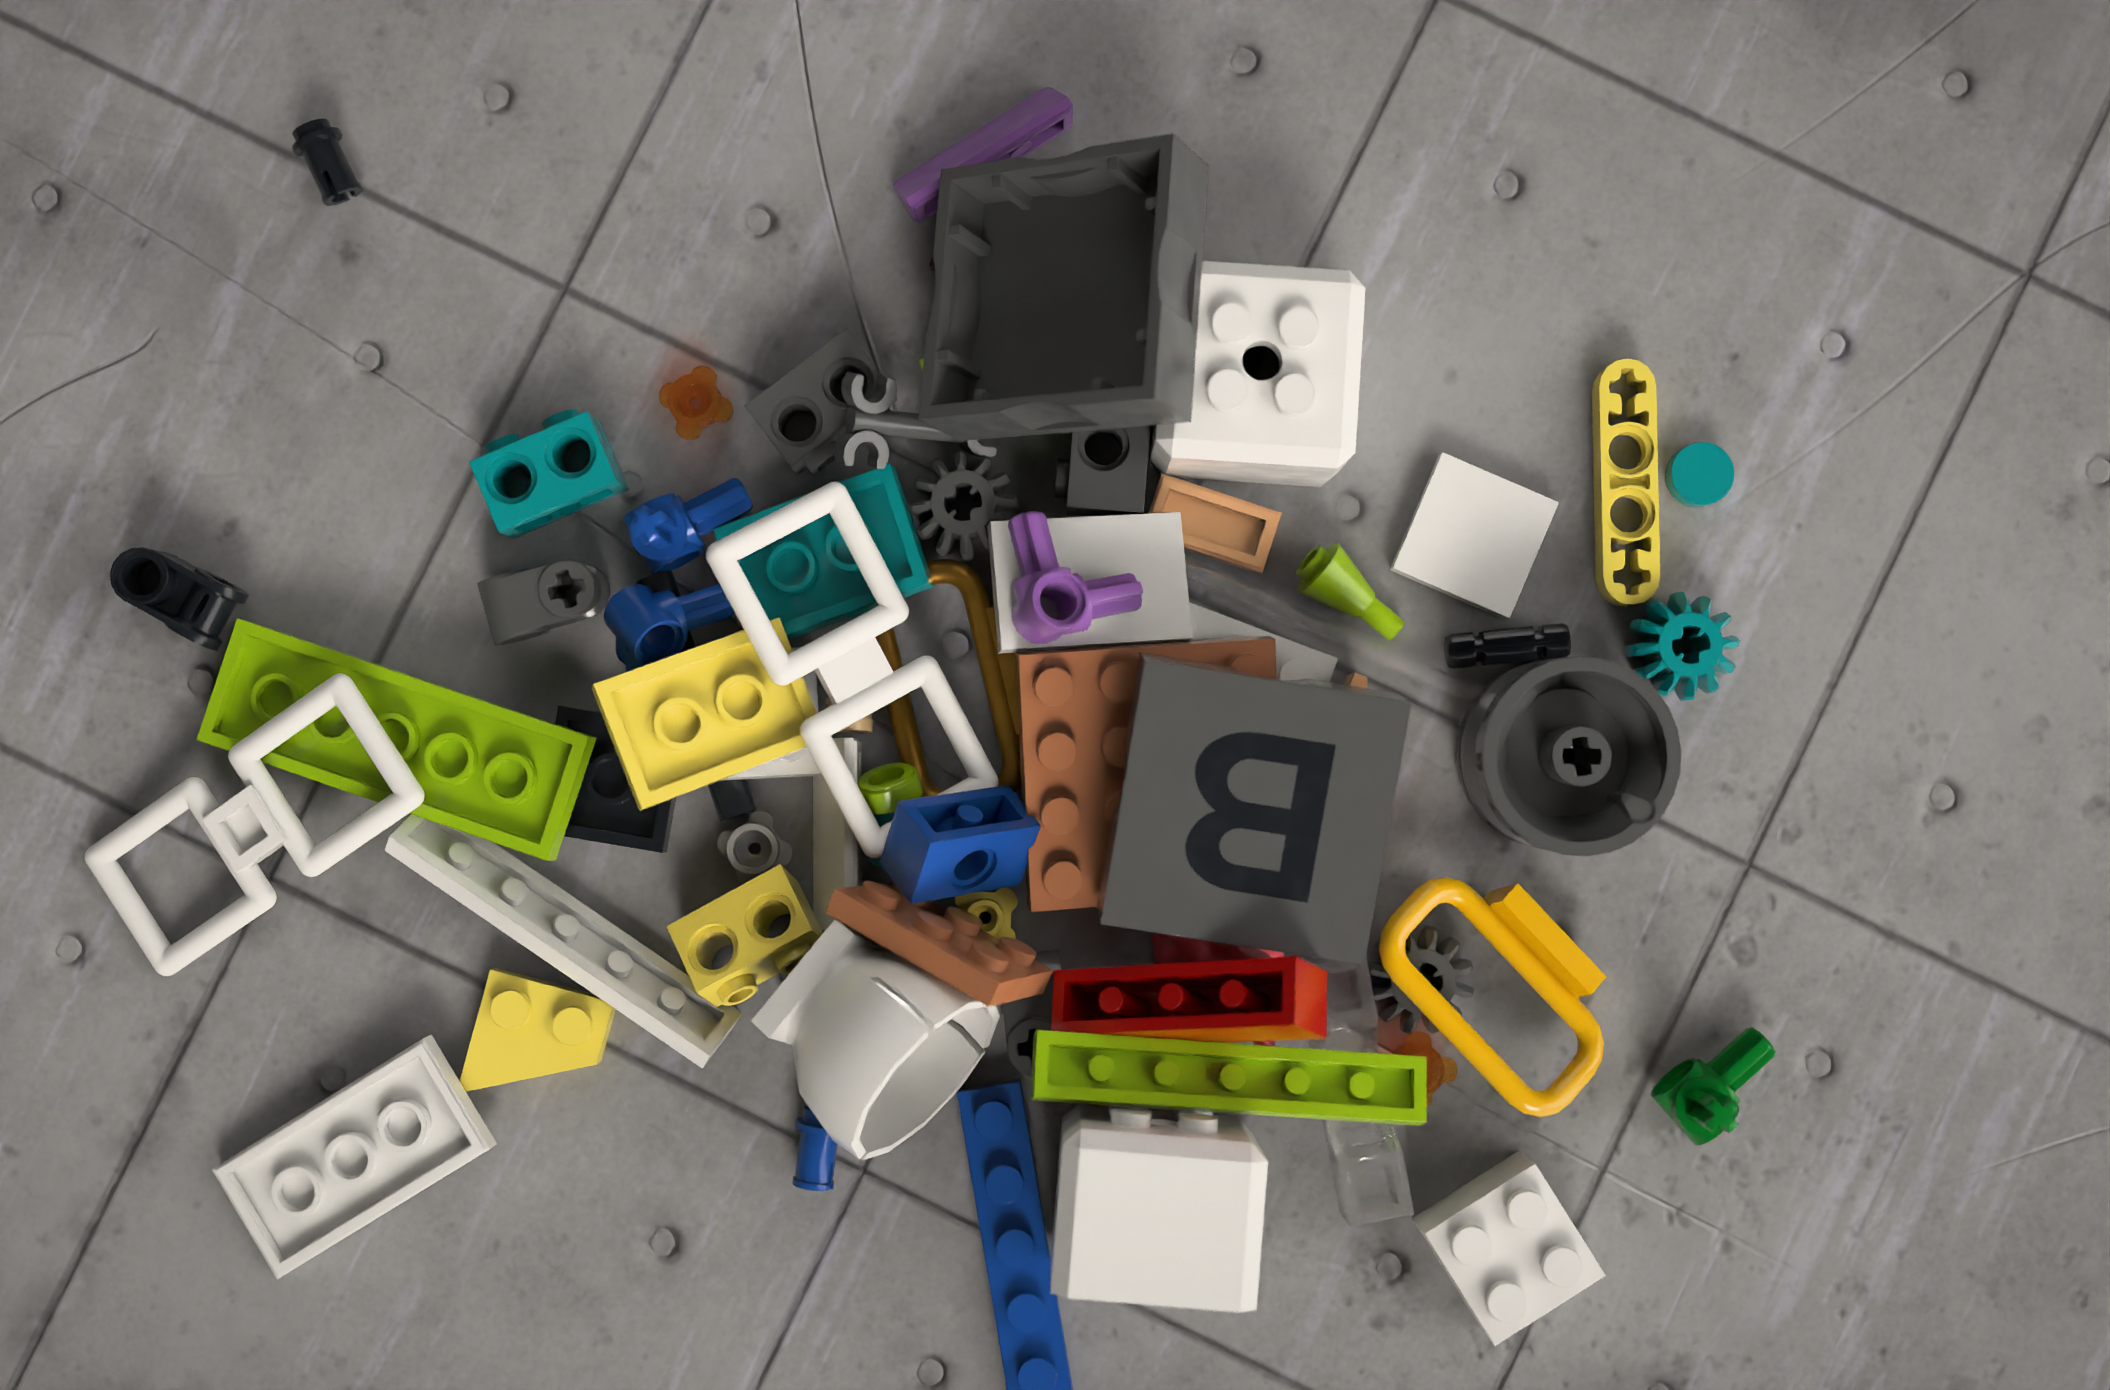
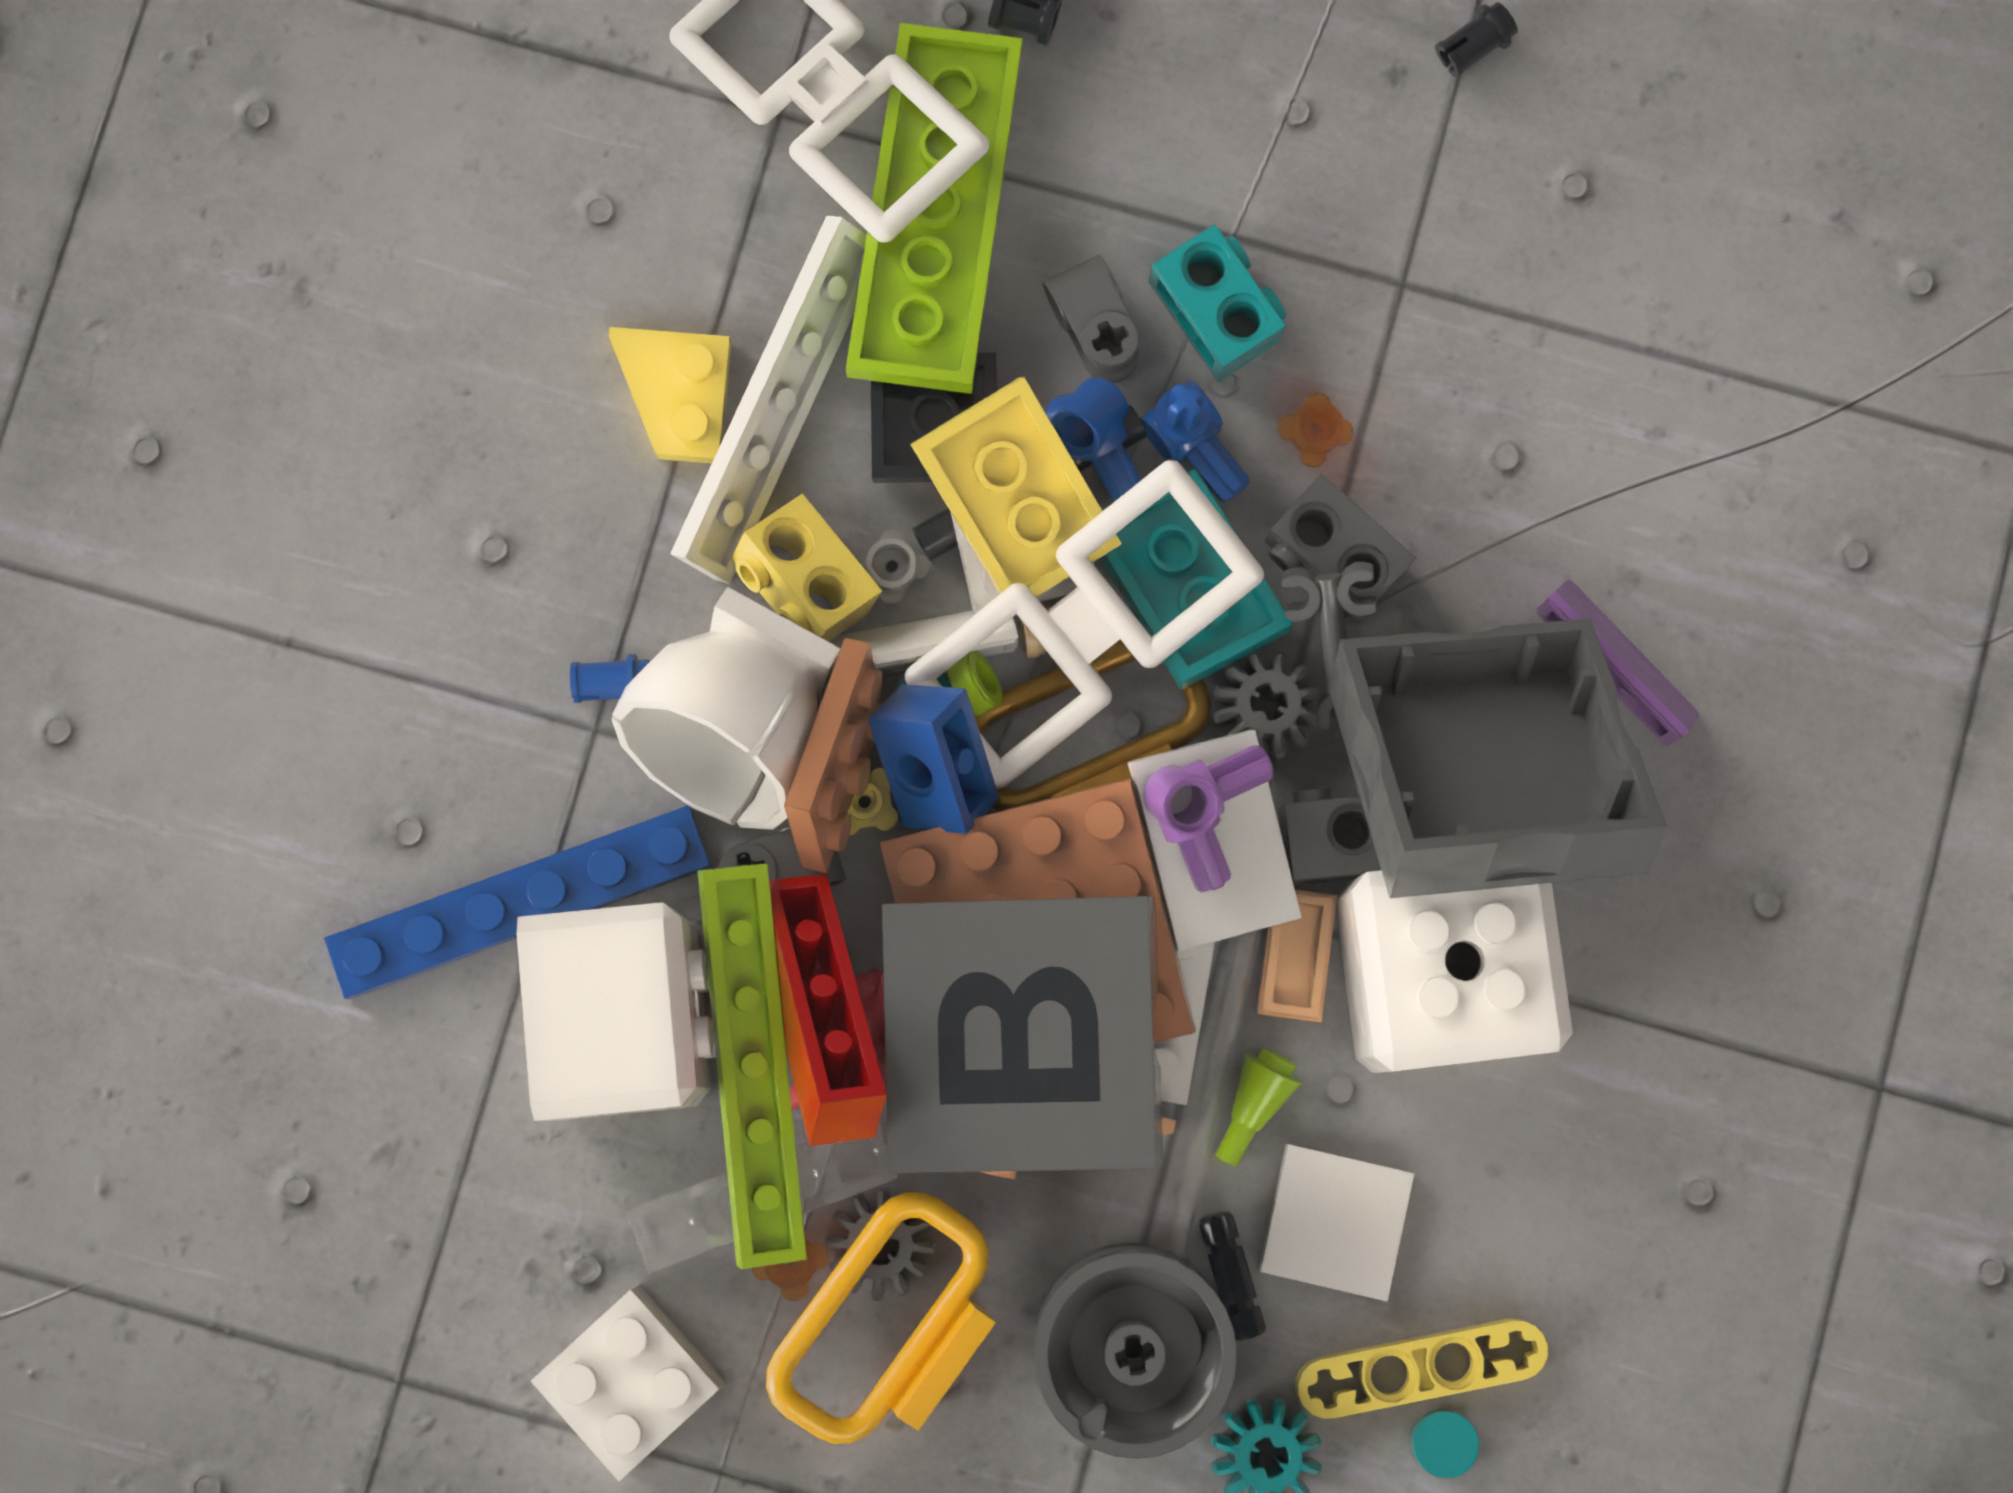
camera: 75 degrees right, 5 degrees down
white tile [212,1034,497,1279] -> none

